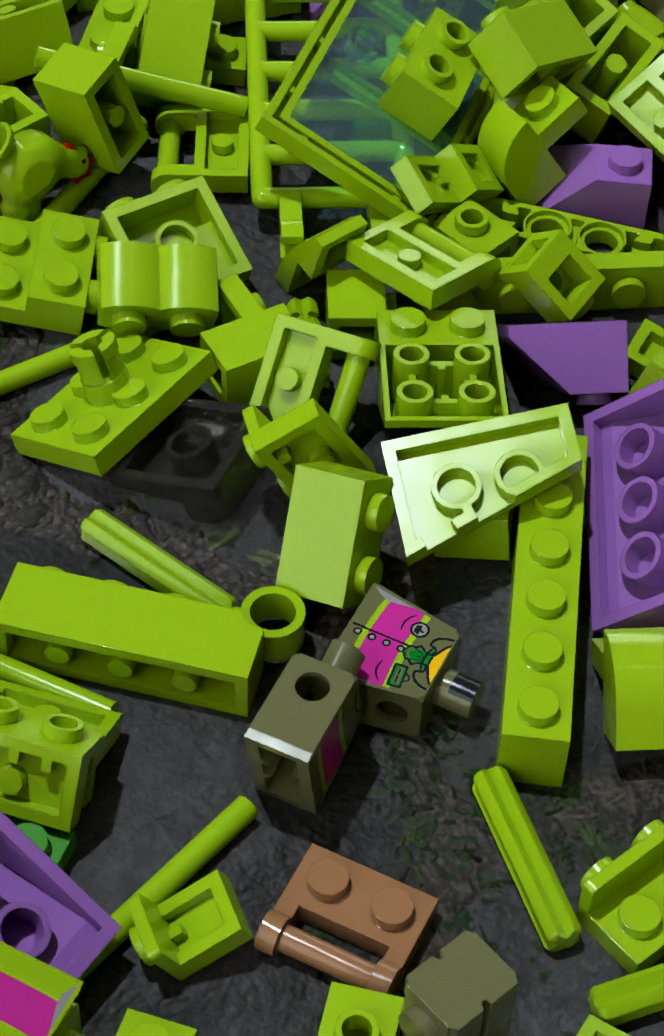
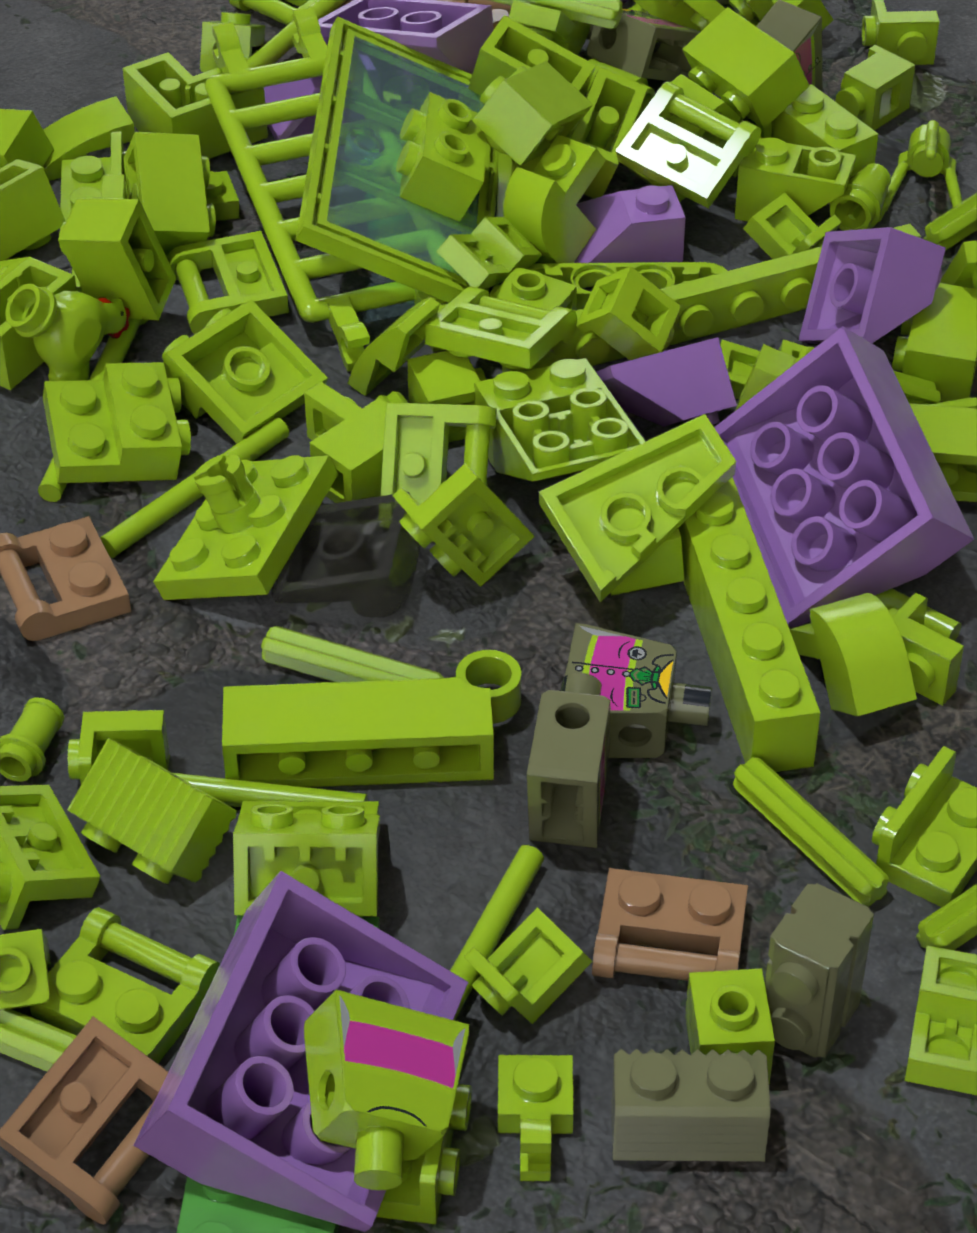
camera: 15 degrees left, 5 degrees down
lime bar [33,46,248,117] -> none
lime brick [96,241,219,337] -> none
lime brick [275,461,394,609] -> none

